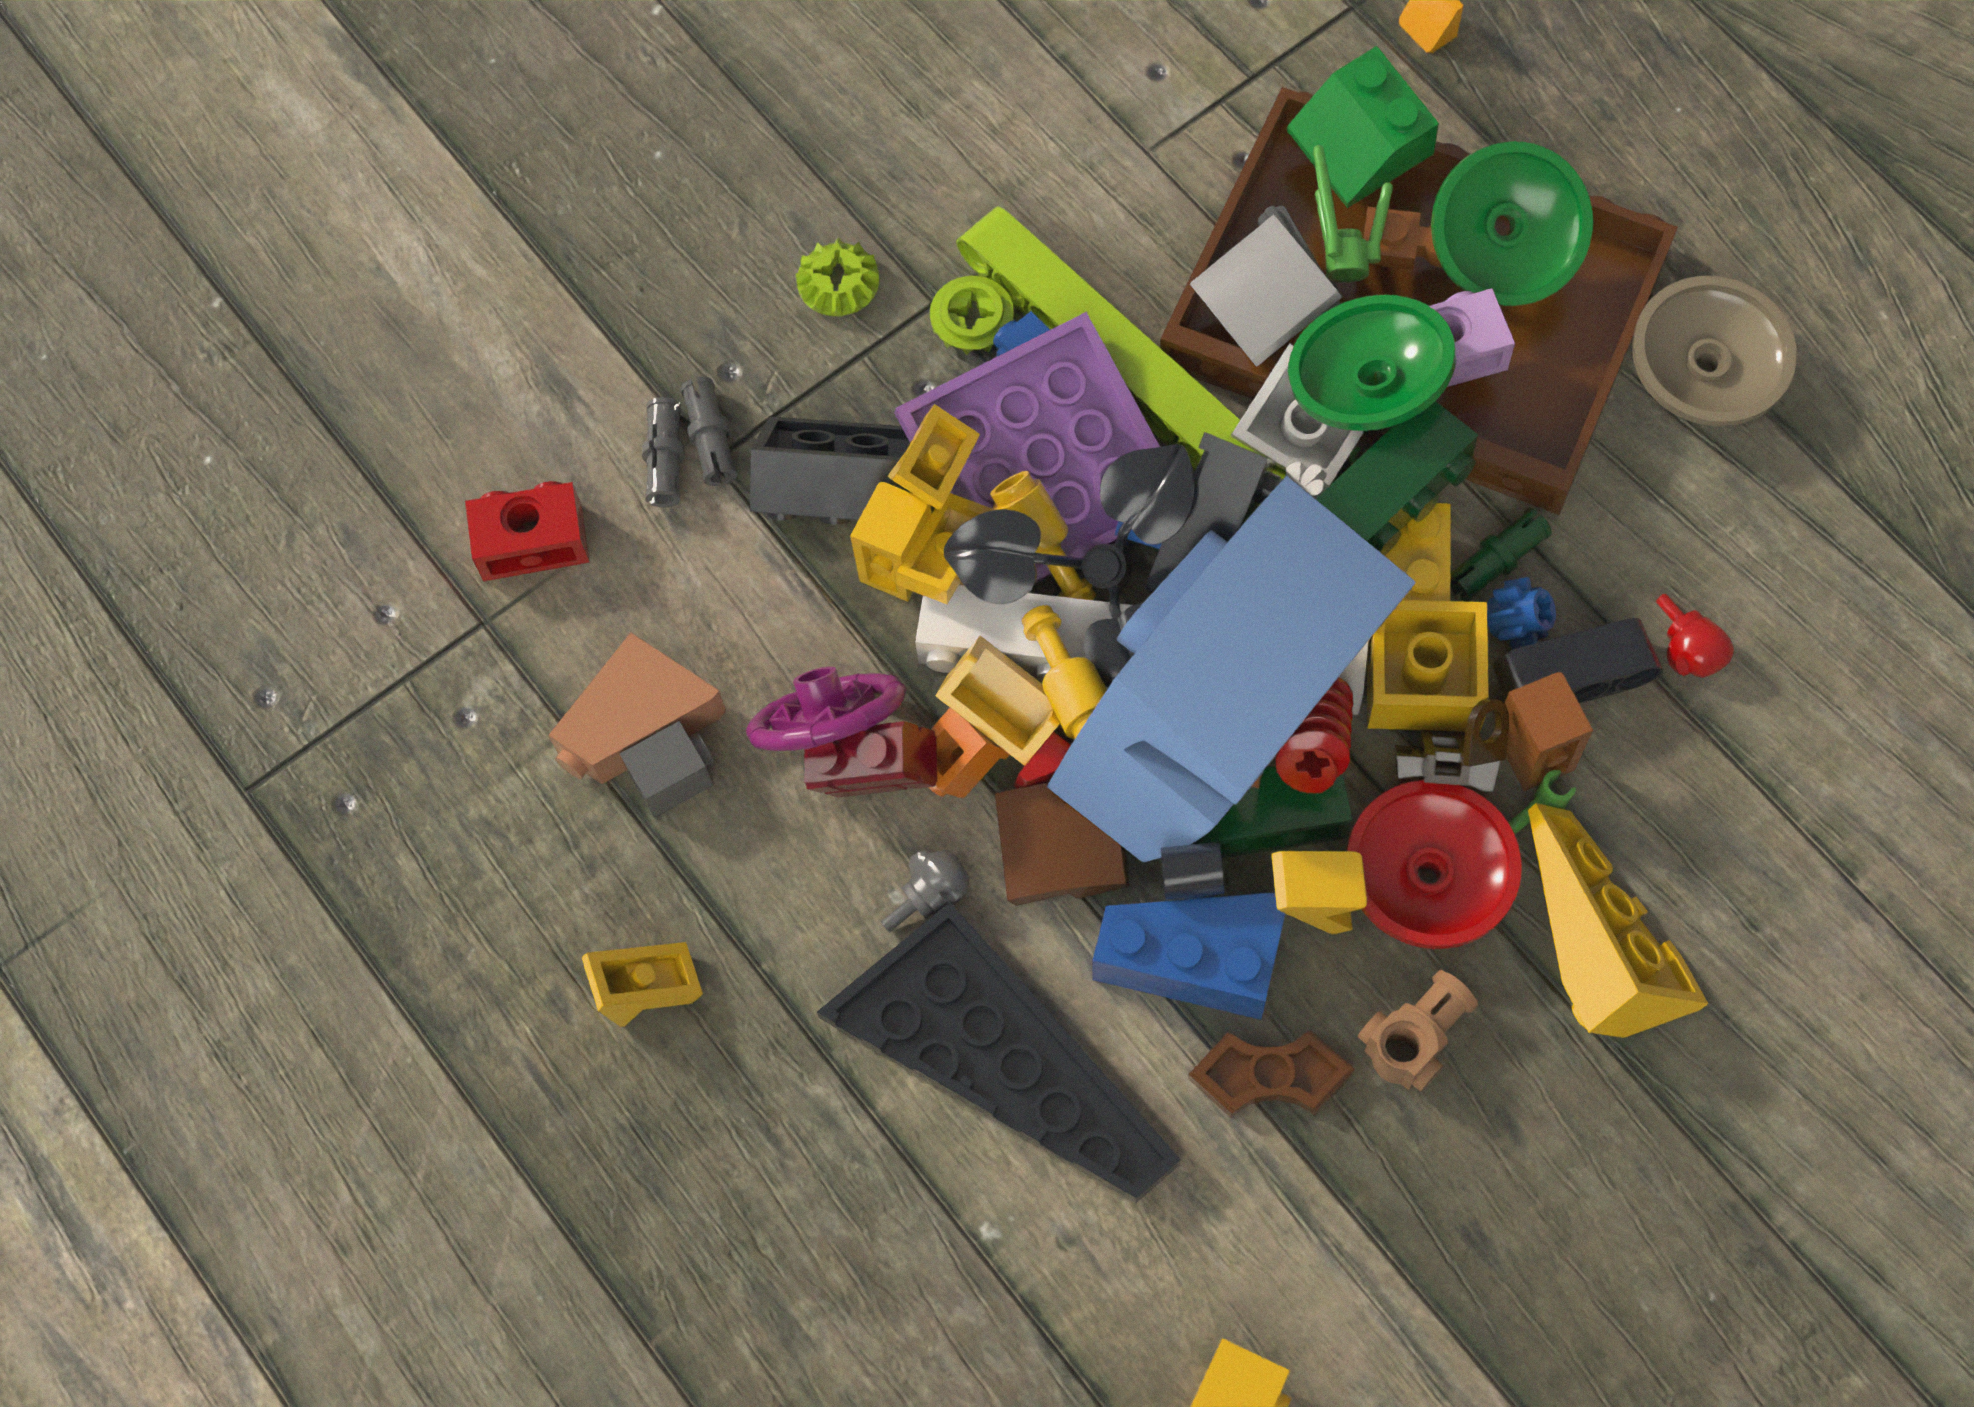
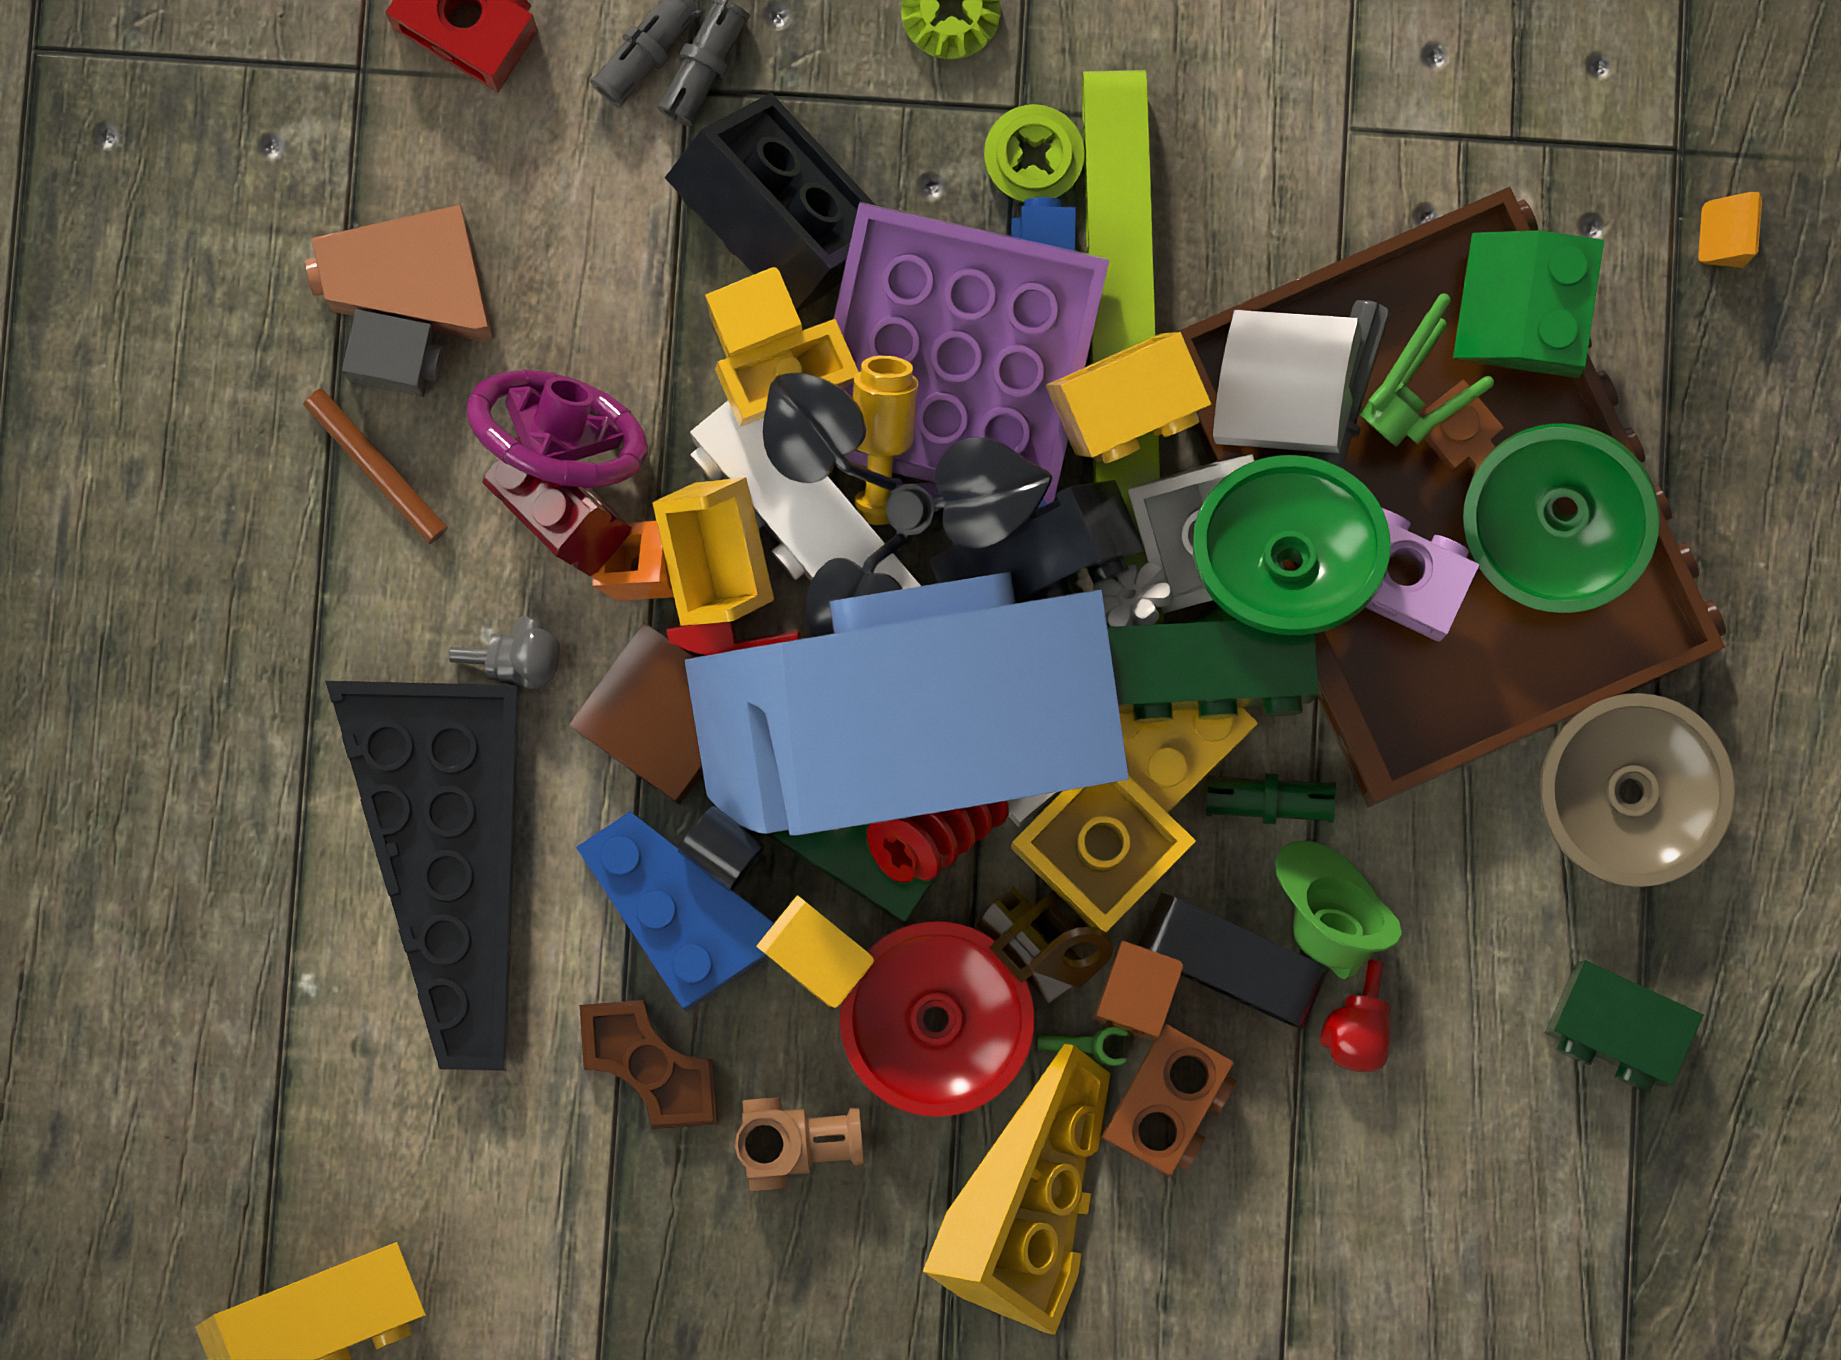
camera: 35 degrees right, 15 degrees up
yellow slope [582,942,703,1027] -> none
yellow slope [888,404,980,510] -> none
yellow piece [1021,605,1107,739] -> none
blue gear [1487,577,1556,650] -> none
none -> dark orange bar [303,388,448,544]
none -> yellow brick [1045,332,1211,464]
none -> dark orange brick [1100,1024,1237,1176]
none -> bright green piece [1275,841,1402,979]
none -> dark green brick [1544,960,1704,1093]

